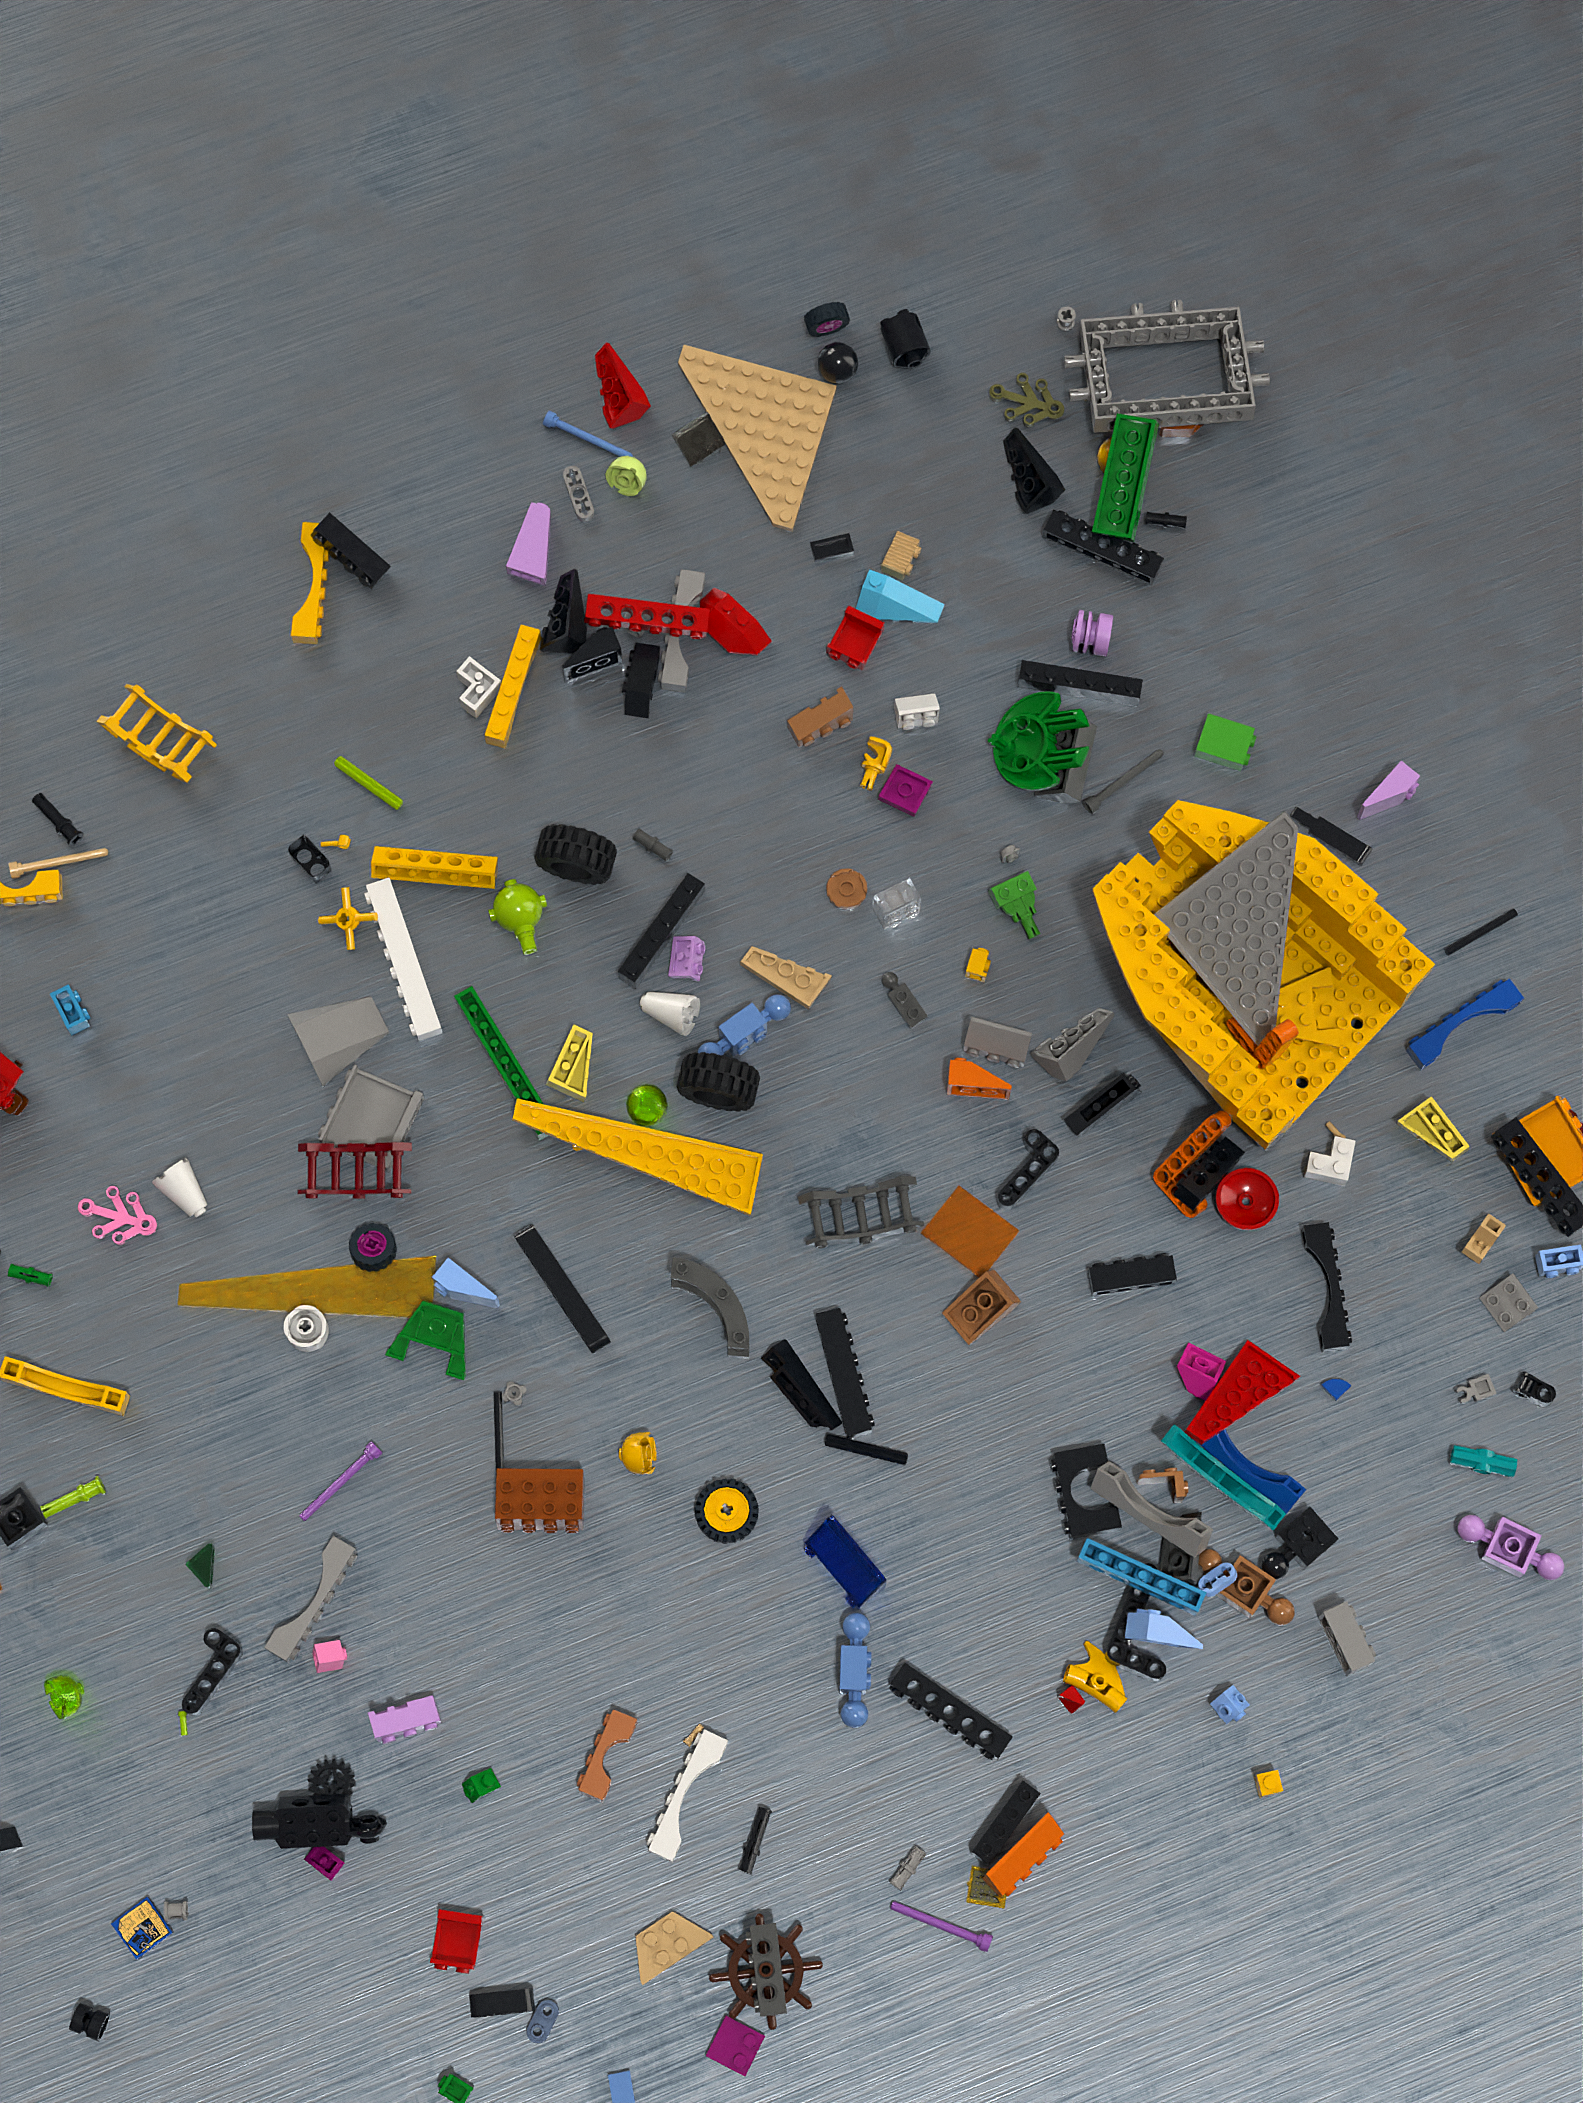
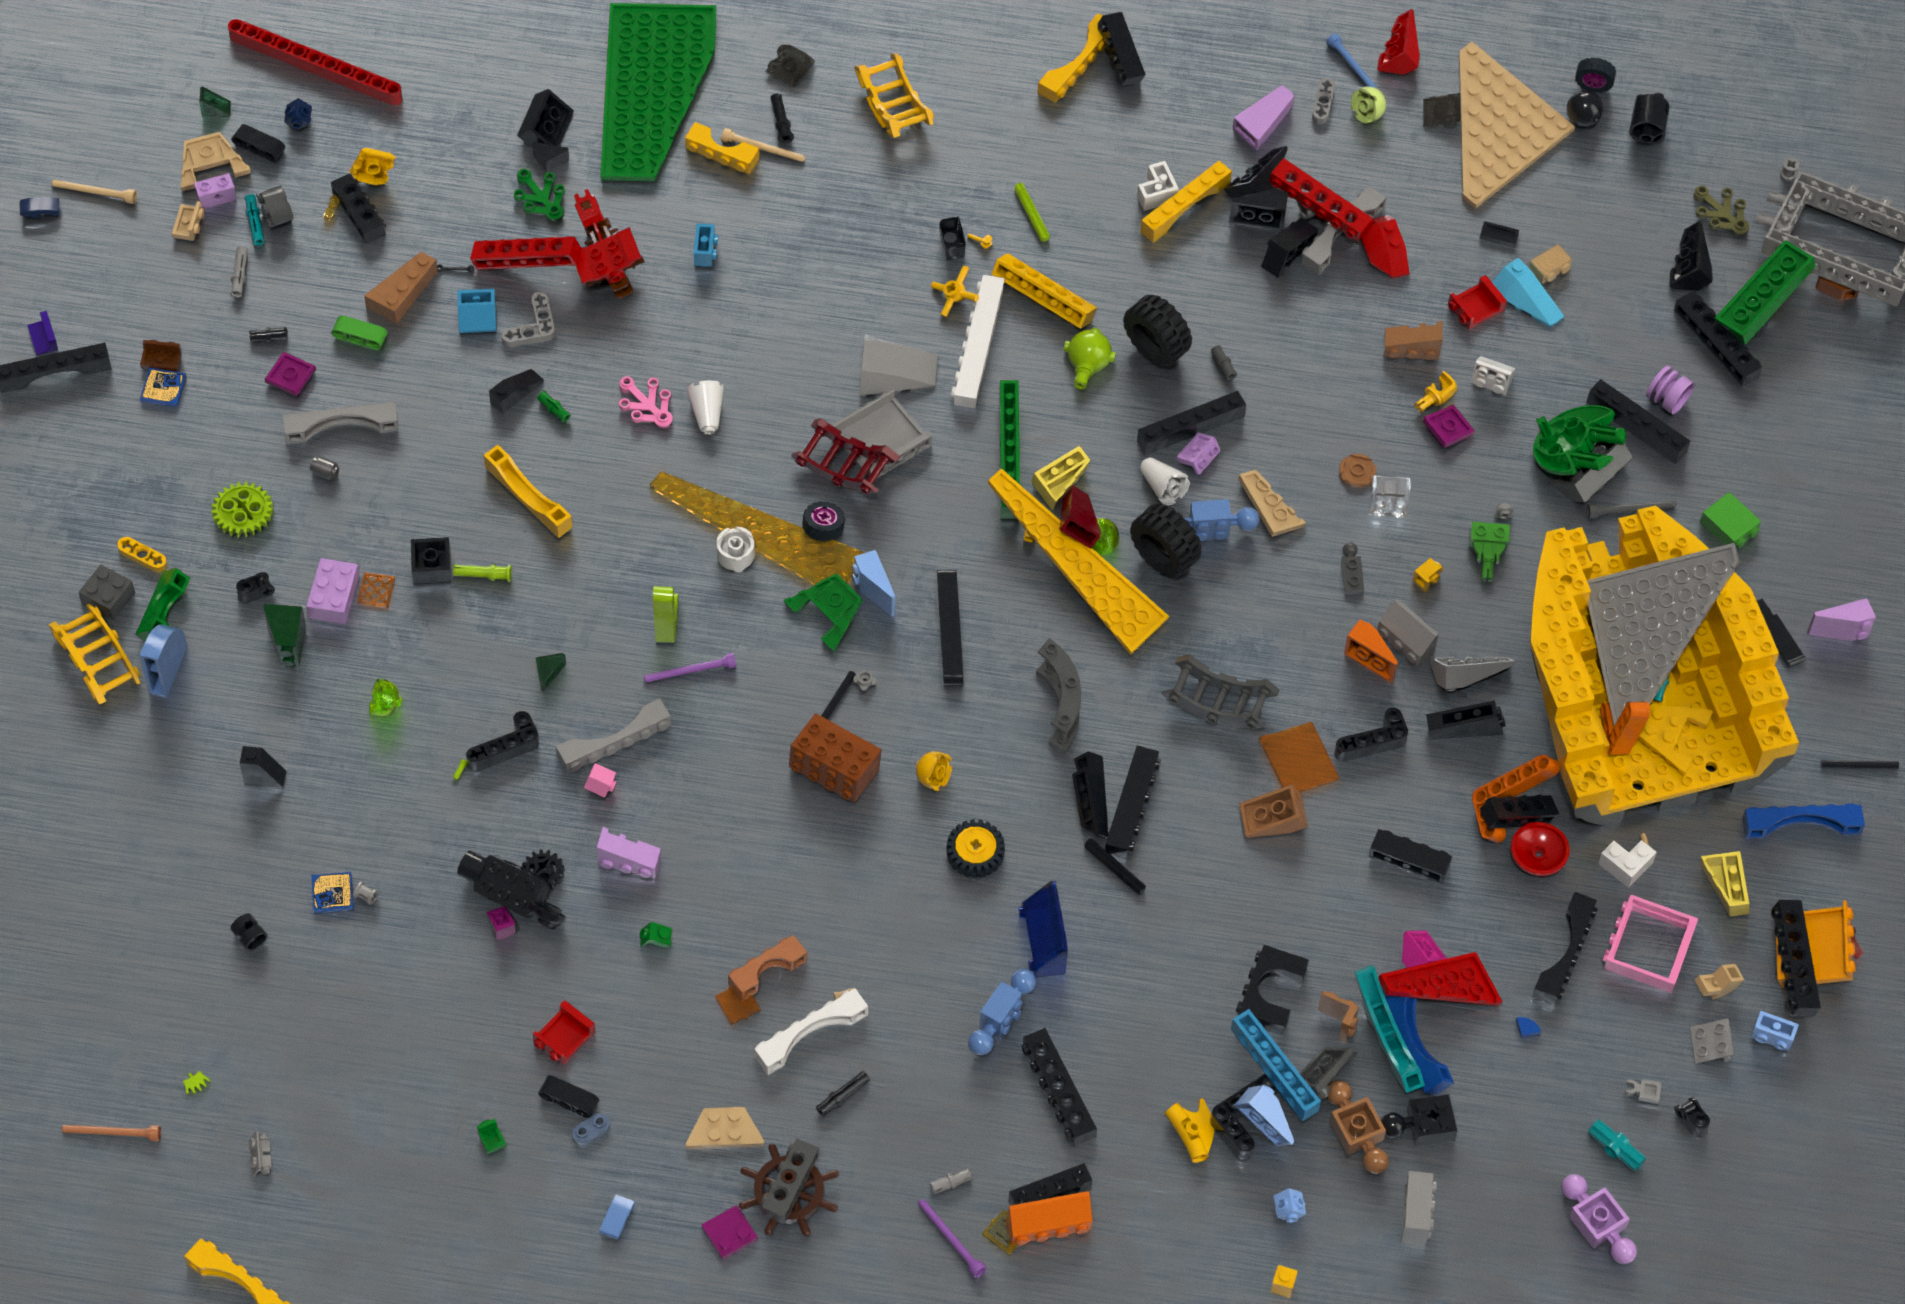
camera: 30 degrees right, 15 degrees down
red slope [1058,1686,1085,1714] -> none
light grey arch [1091,1461,1213,1558] -> none
black pin [1145,512,1187,529] -> none
light blue beam [1198,1563,1237,1597] -> none
none -> lime beam [653,586,678,643]
none -> clear orange piece [715,987,761,1025]
none -> clear smoke slope [765,44,815,87]
none -> dark red slope [1059,486,1102,549]
none -> bright pink window [1603,895,1698,993]

